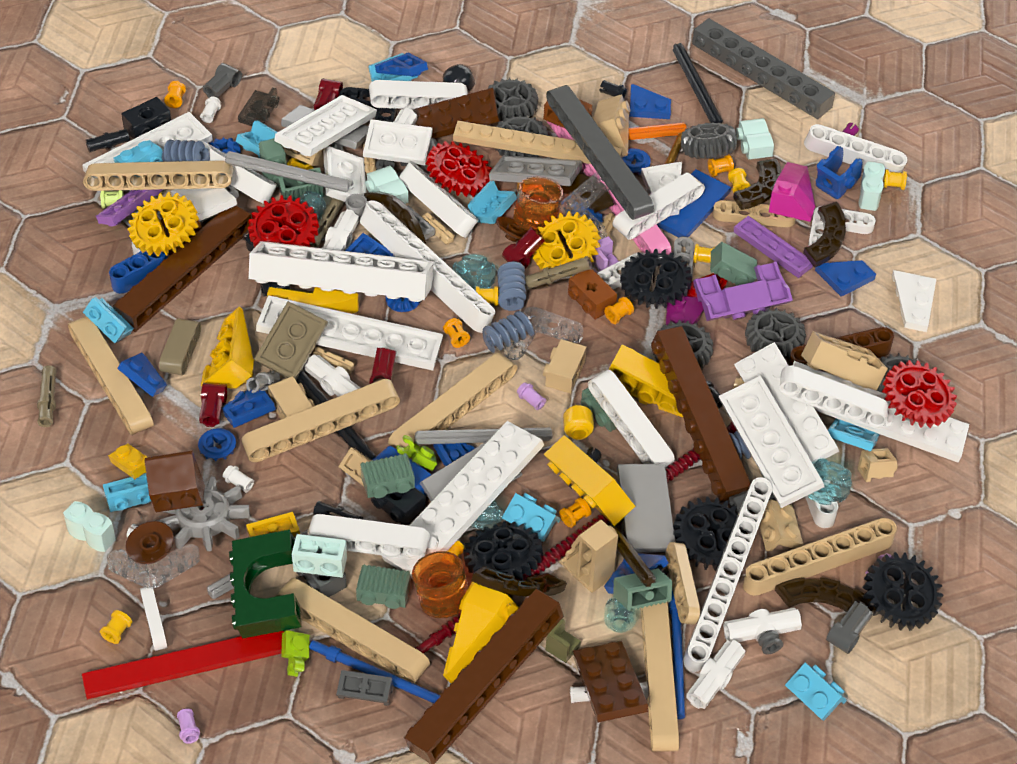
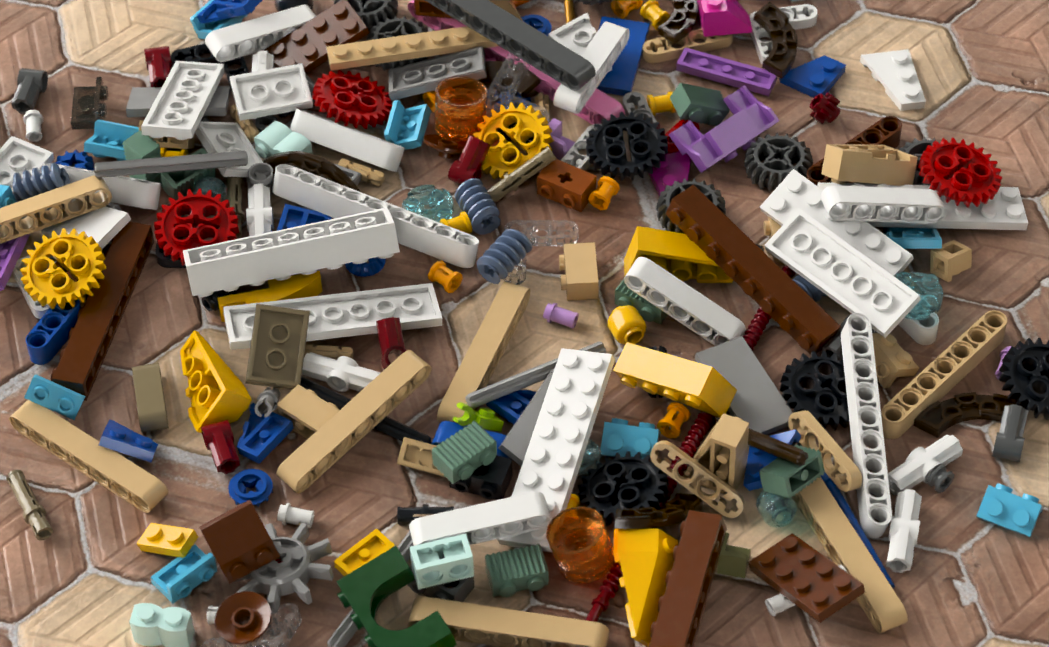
camera: 20 degrees left, 0 degrees up
none -> tan beam [650,440,744,518]
none -> dark red gear [810,92,841,124]

